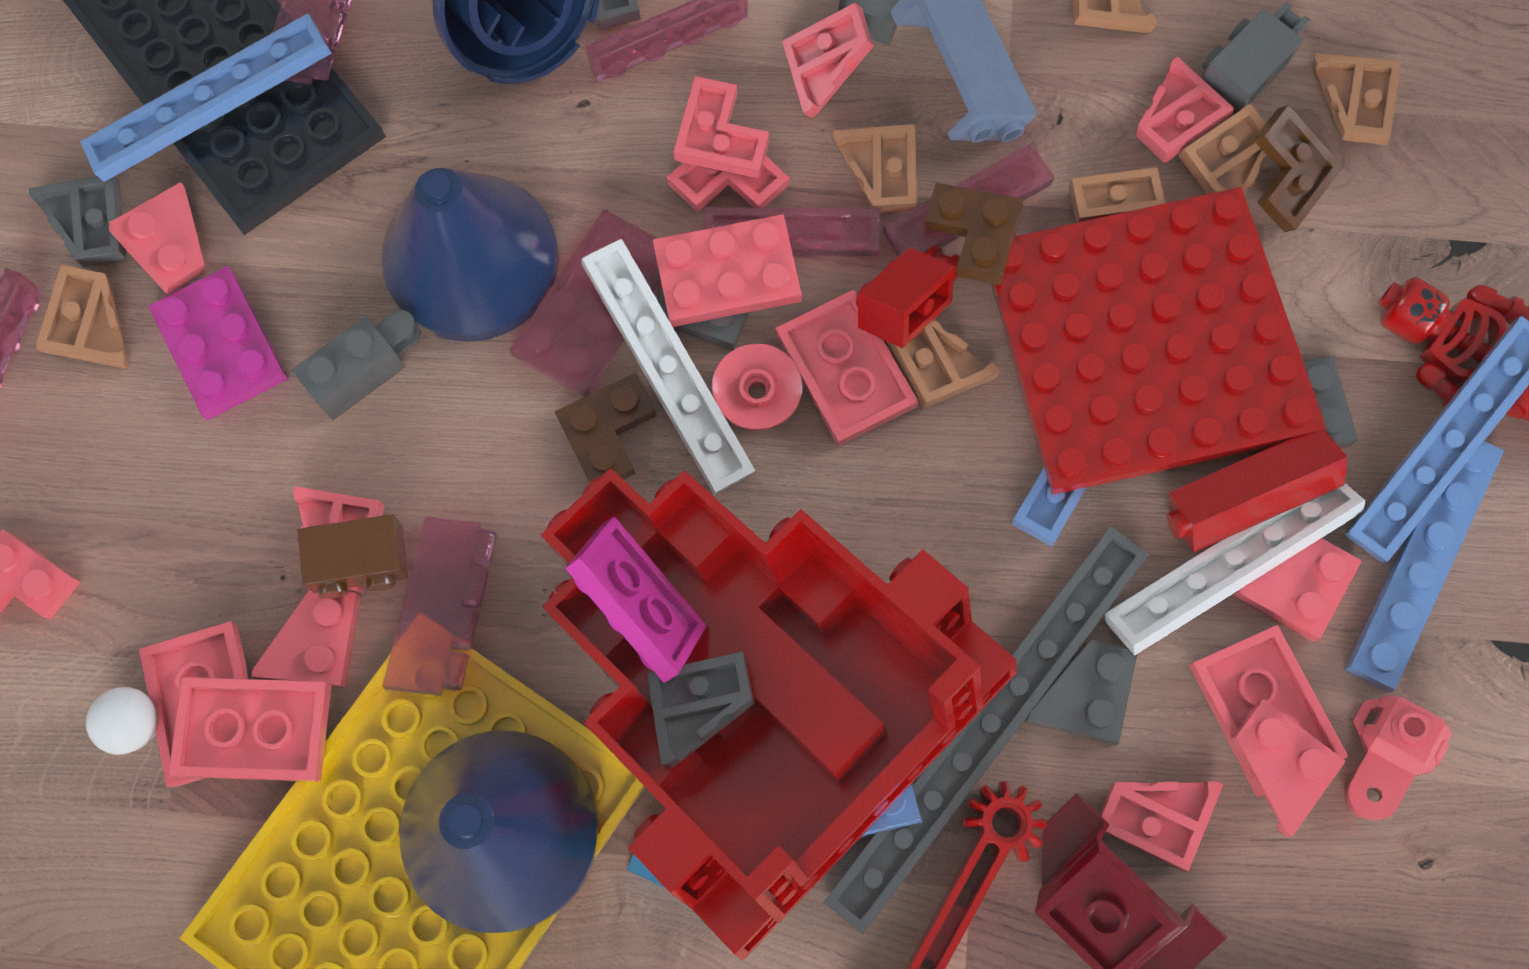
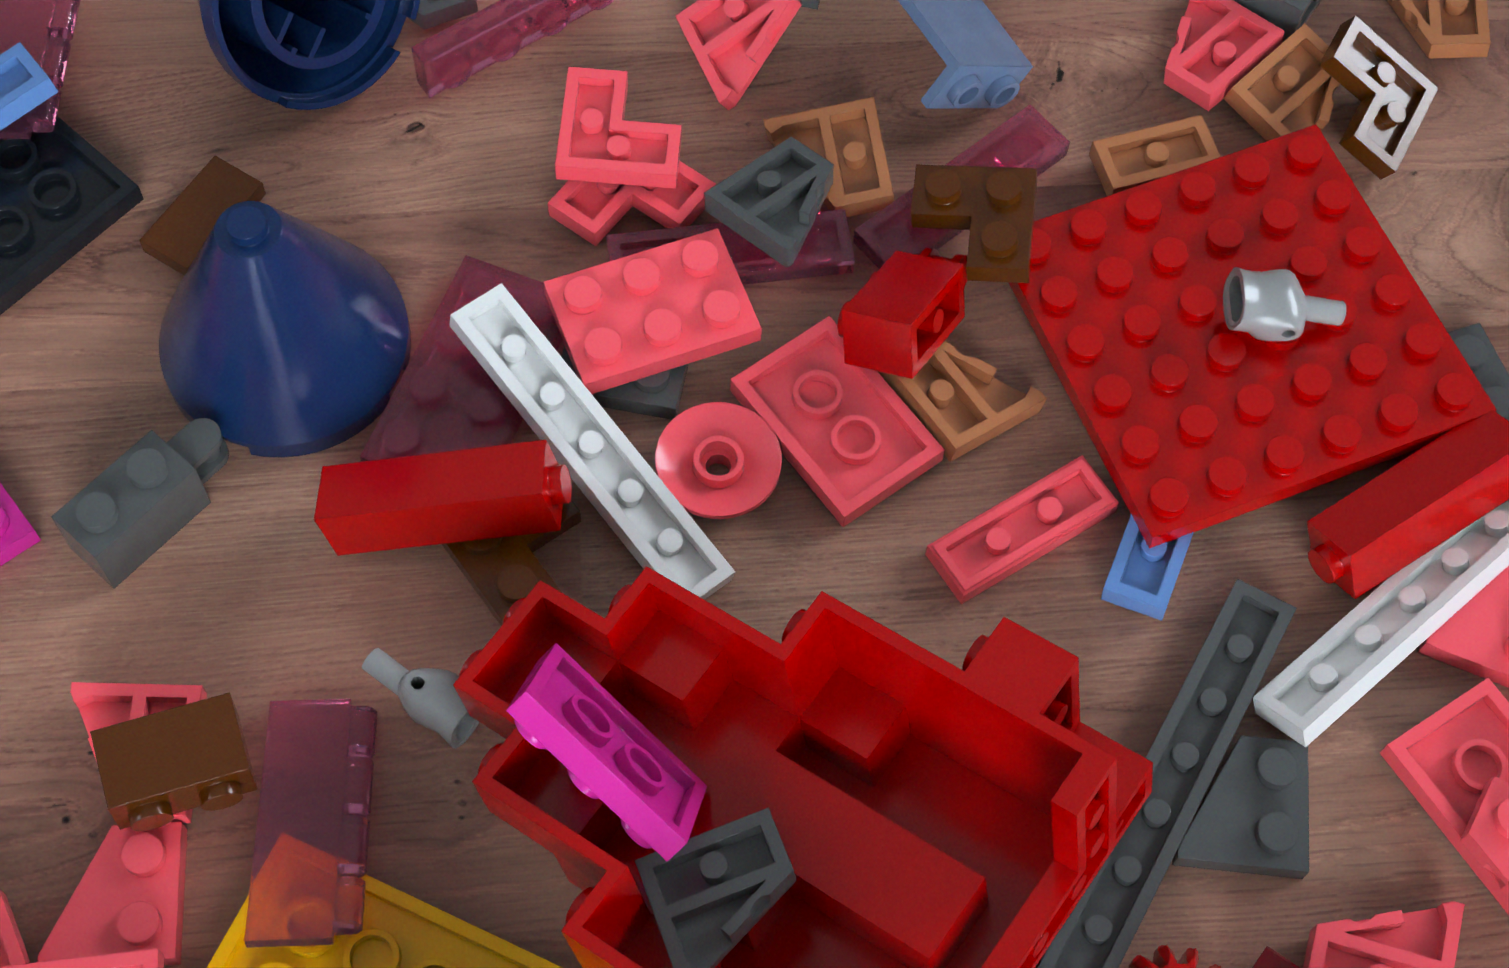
camera: 15 degrees left, 10 degrees down
none -> reddish brown tile [139,156,266,276]
none -> red brick [314,440,572,556]
none -> light grey piece [362,648,479,749]
none -> dark grey wing [704,137,834,268]
none -> coral tile [925,455,1120,604]
none -> light grey piece [1223,267,1346,341]

